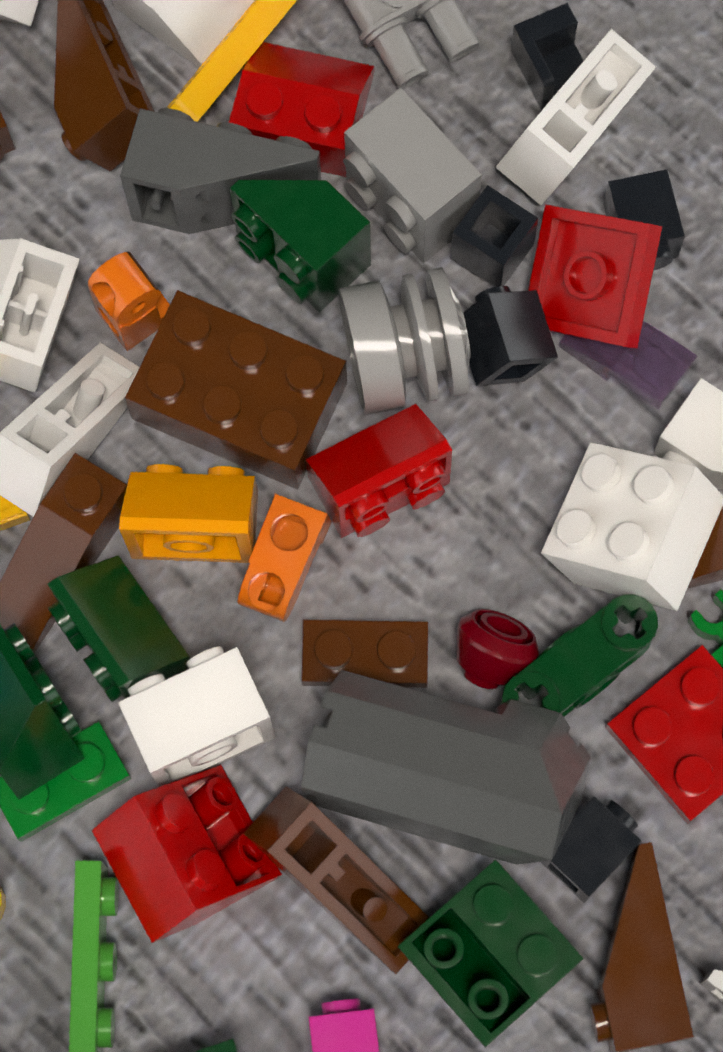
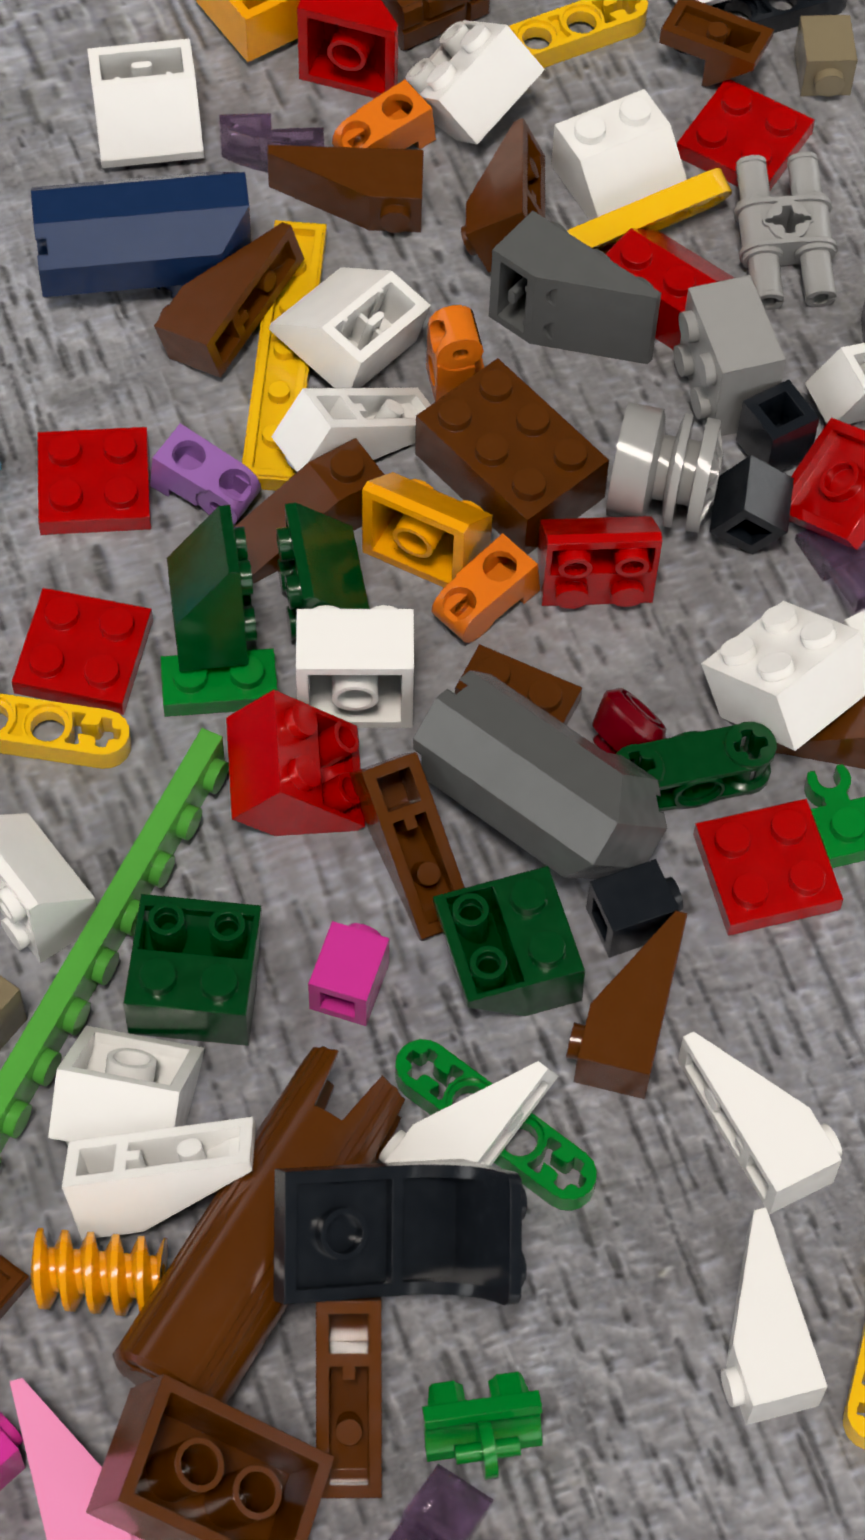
camera: 20 degrees right, 15 degrees down
dark green slope [230,180,371,313] -> none

